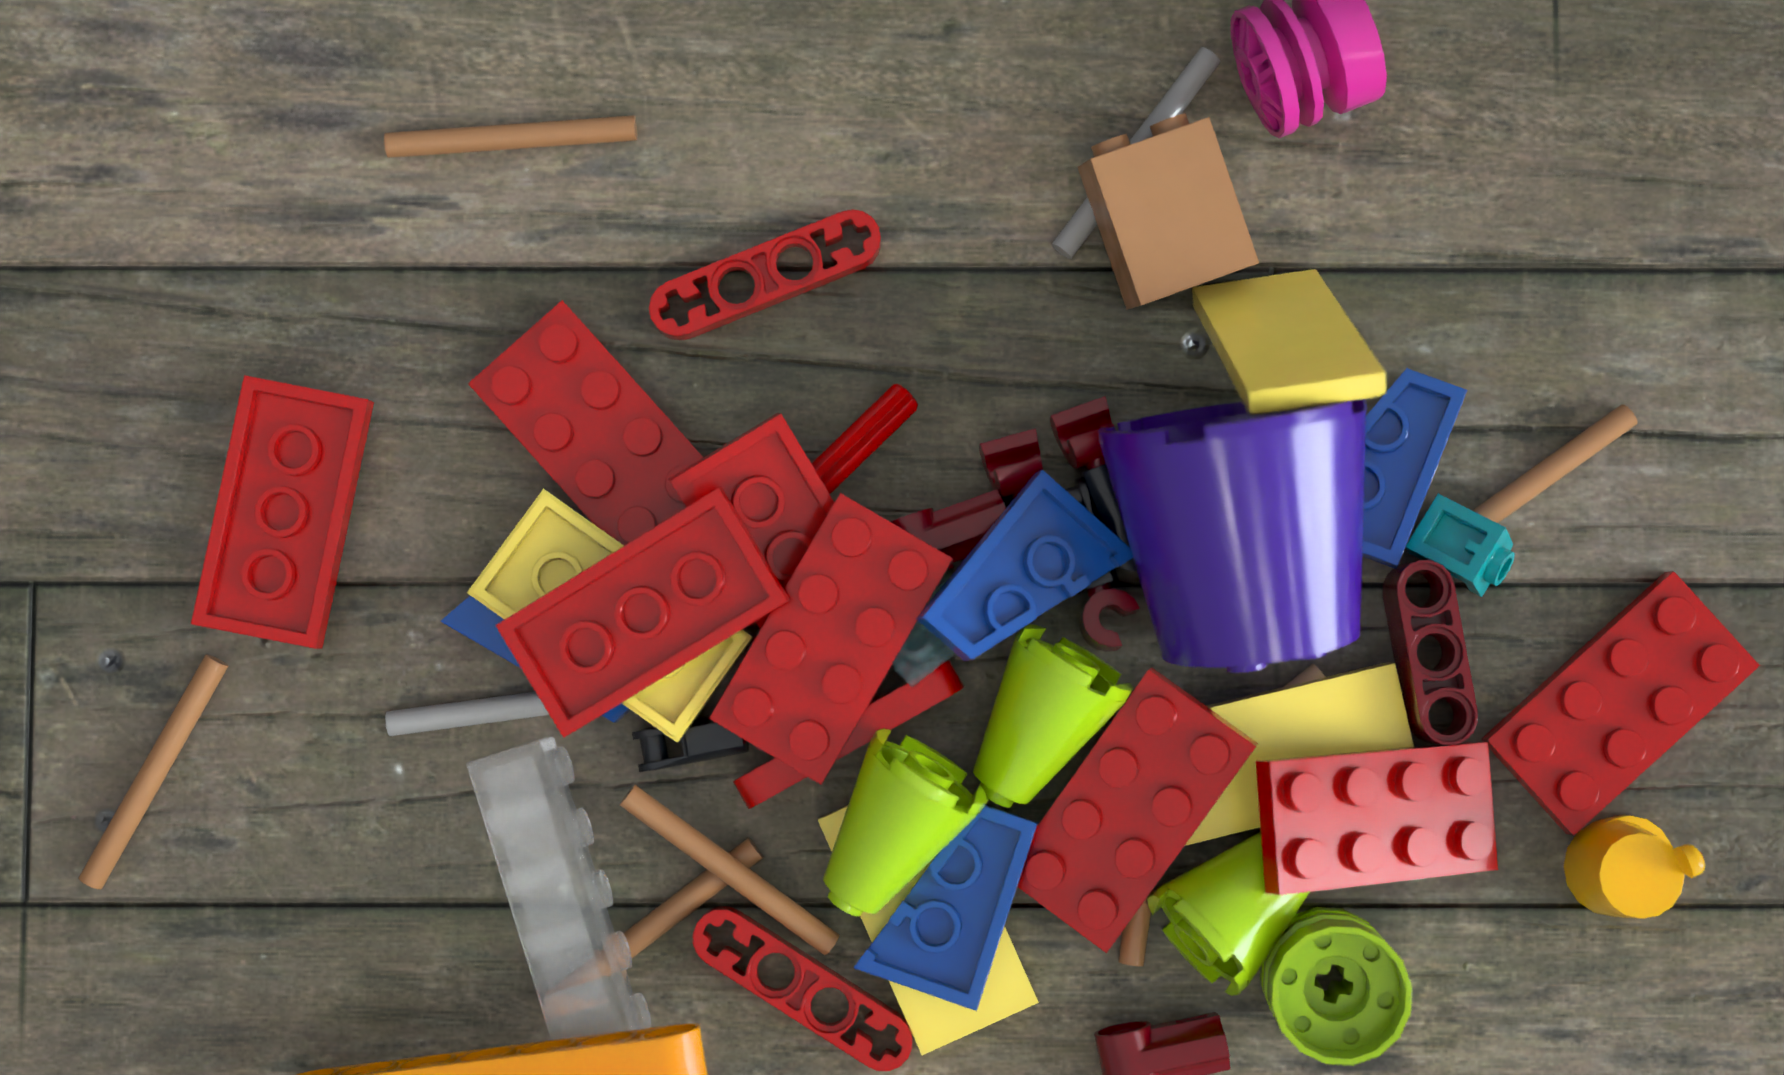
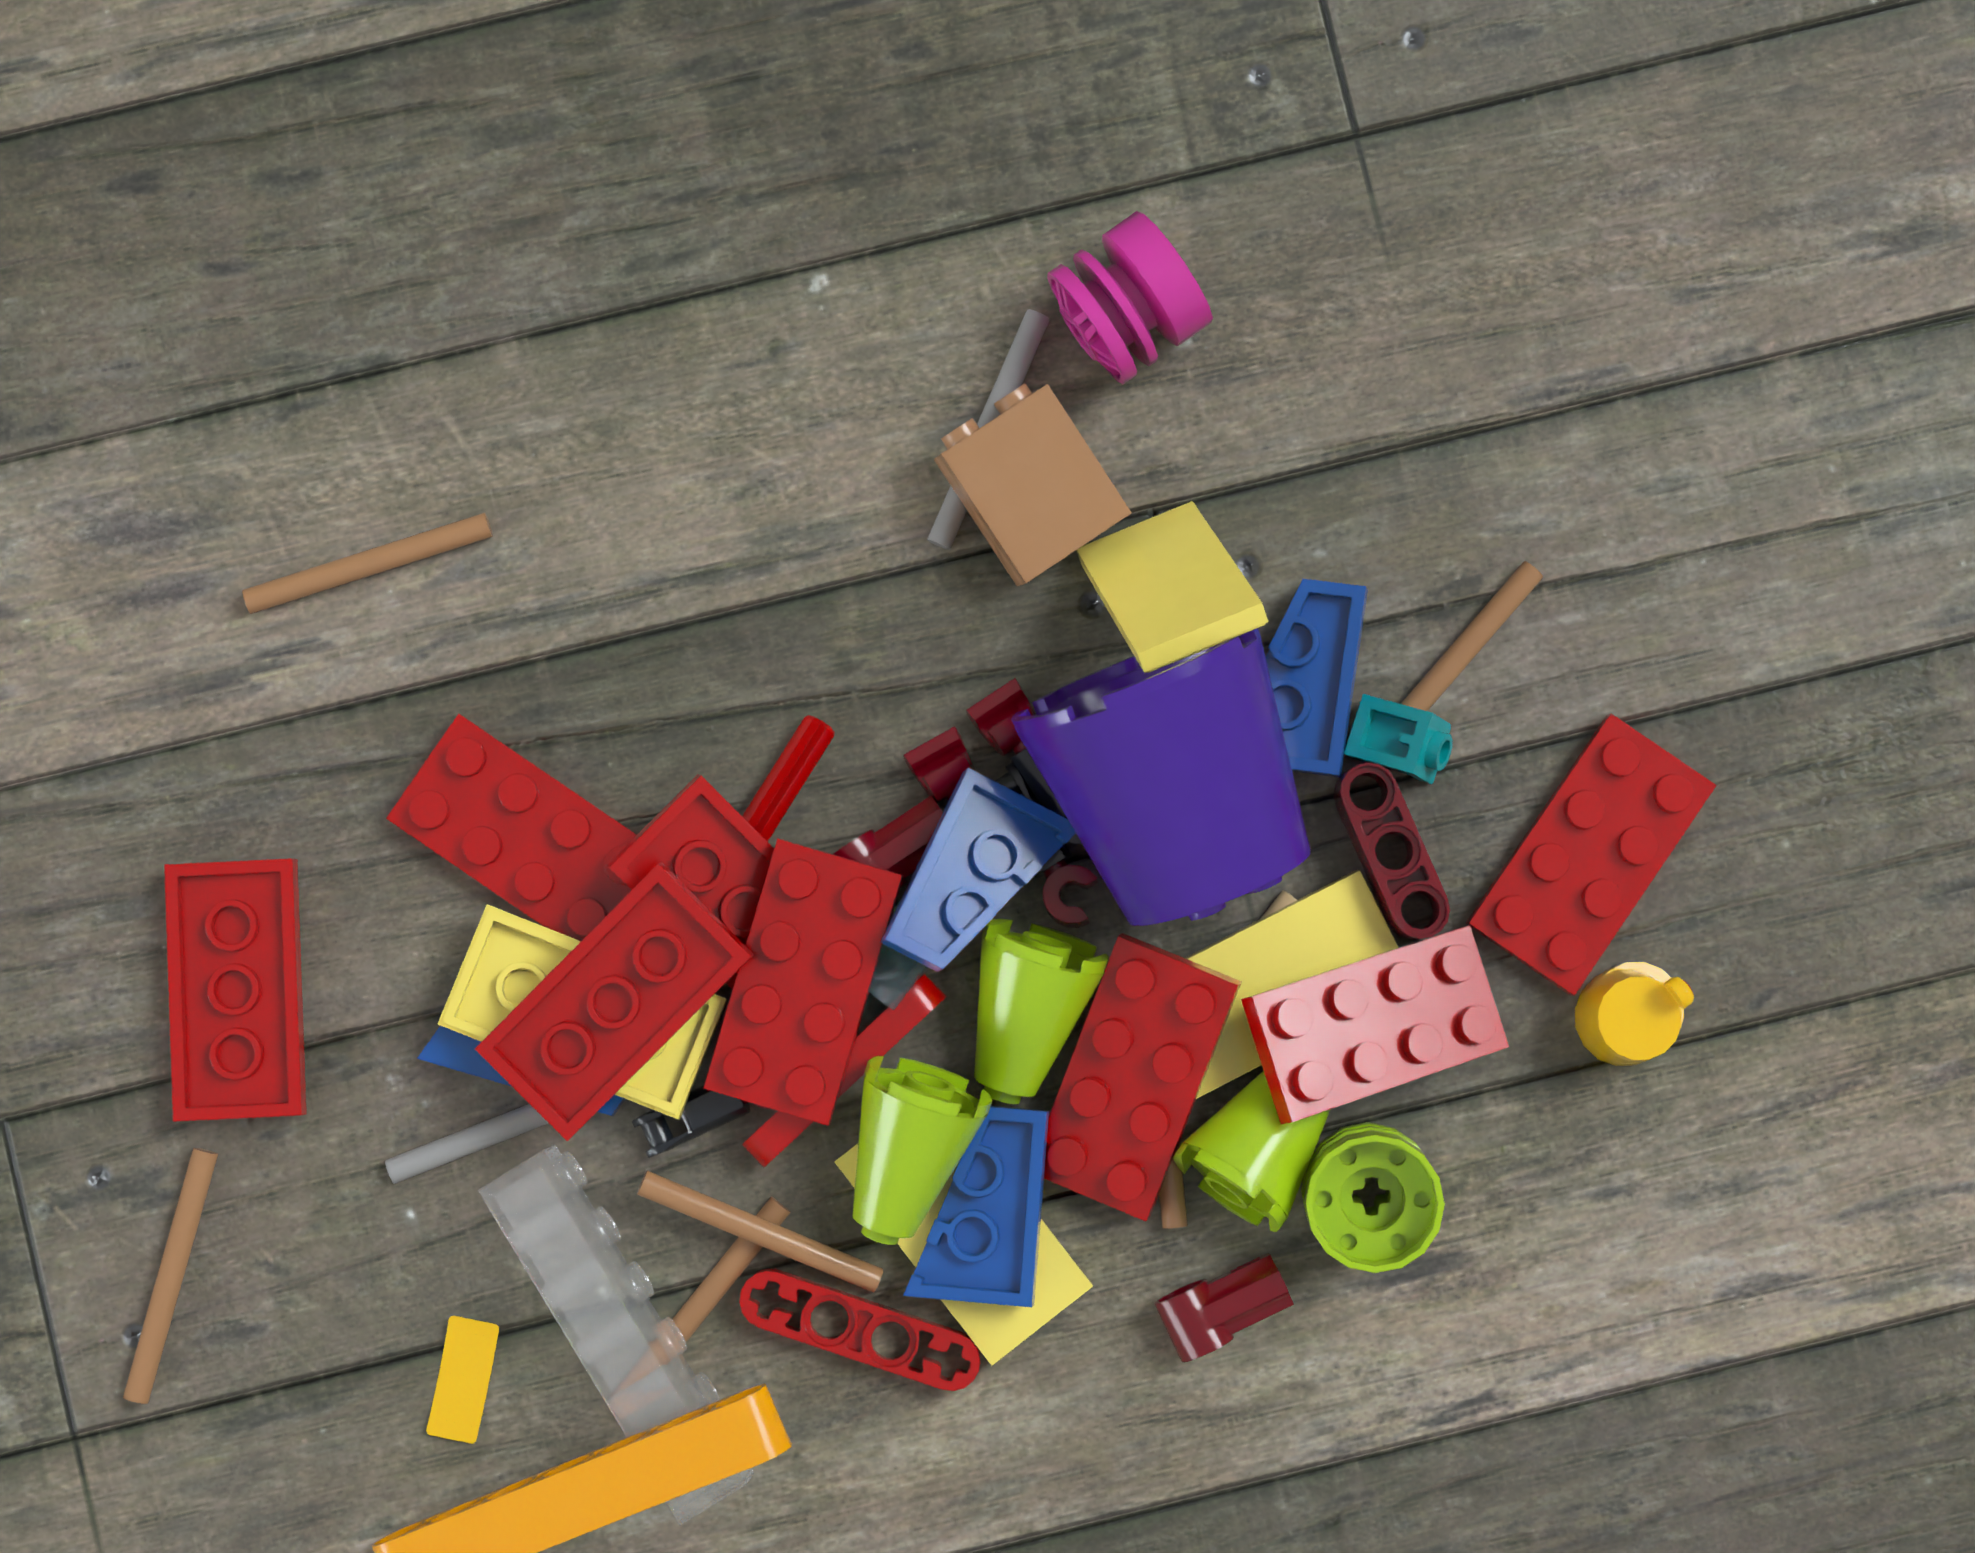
camera: 15 degrees left, 0 degrees up
red beam [649,209,881,341] -> none
none -> yellow sticker [426,1316,499,1444]

